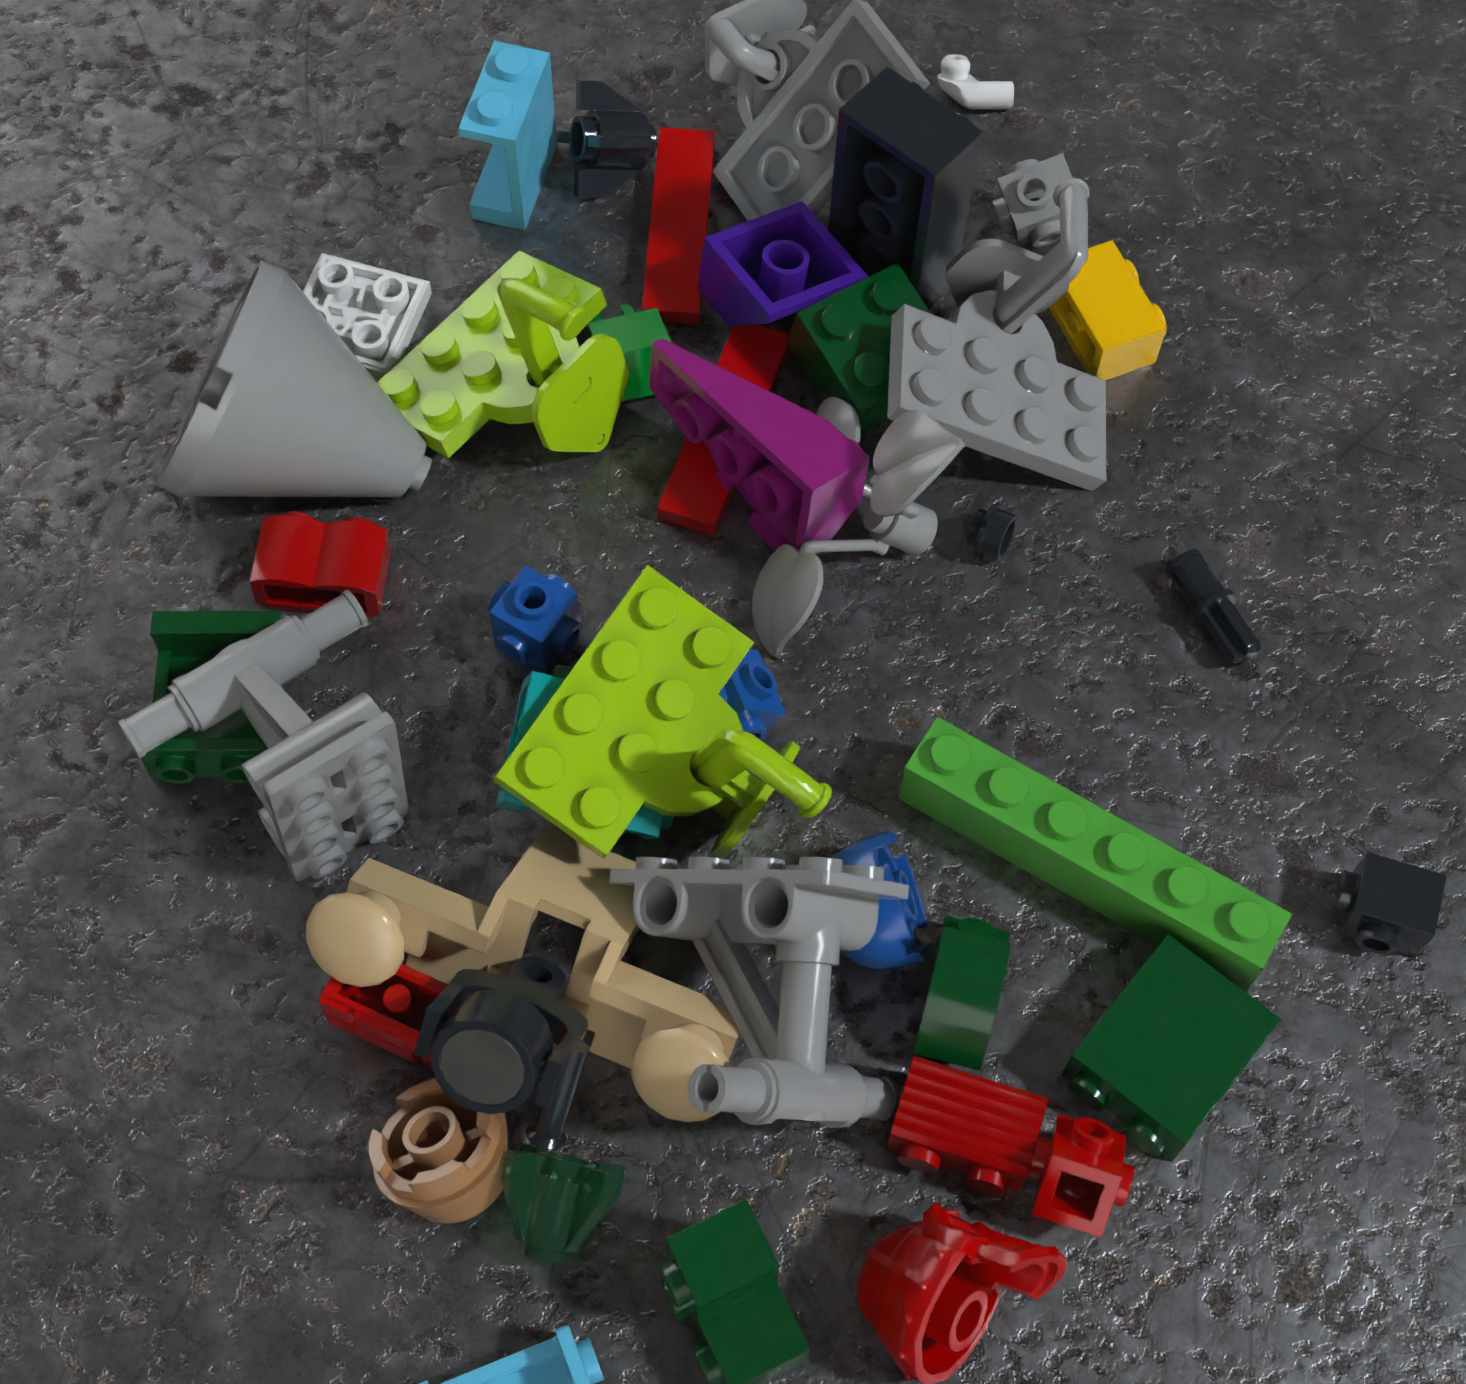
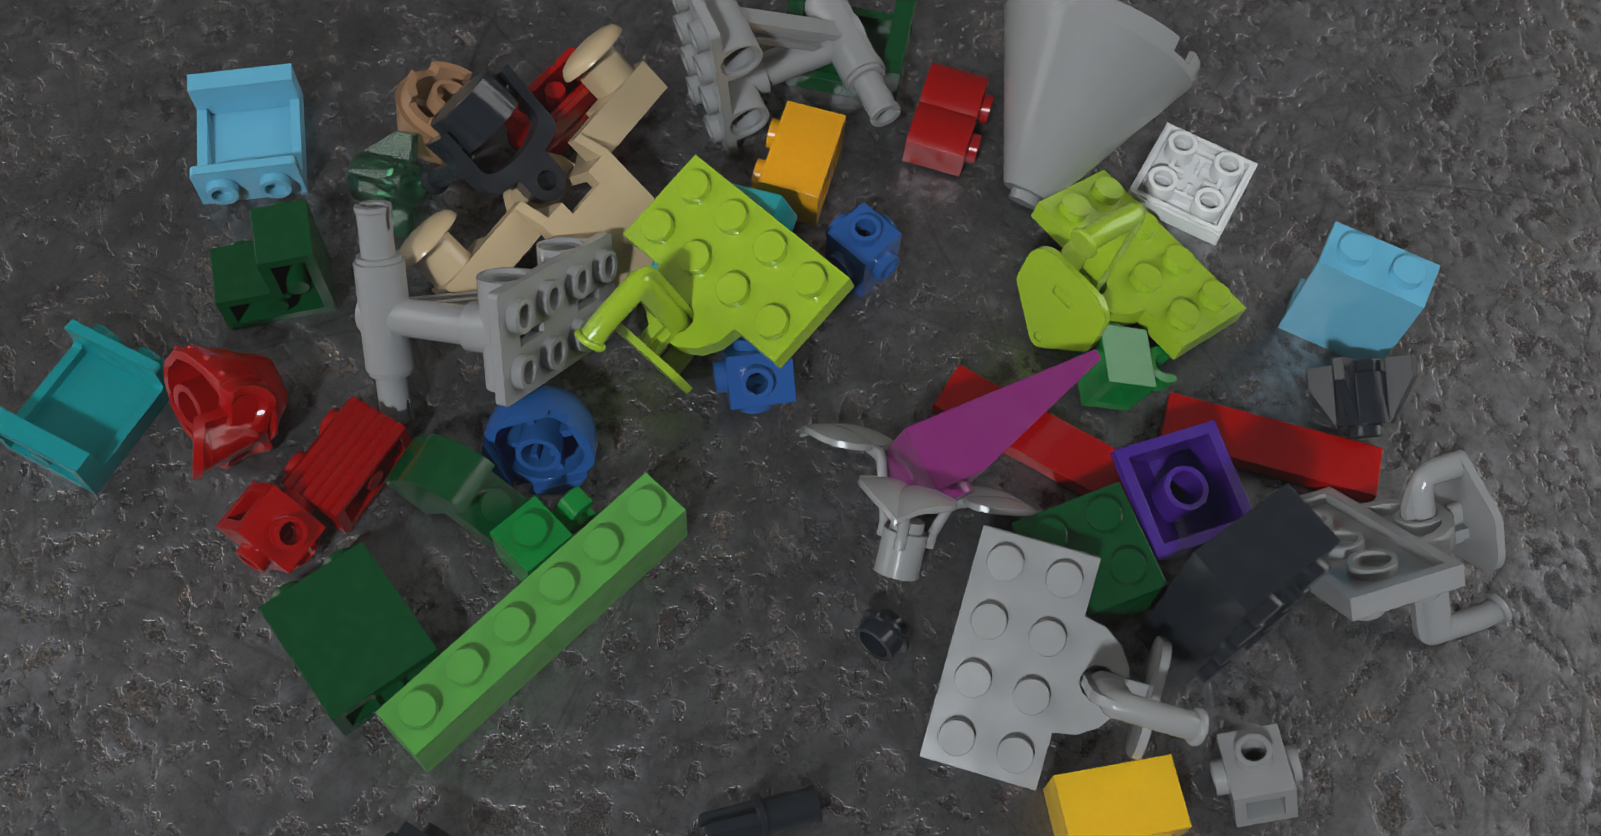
camera: 100 degrees right, 0 degrees up
white arm [937,54,1014,110] -> none
none -> green brick [489,486,596,582]
none -> light orange brick [751,100,846,226]

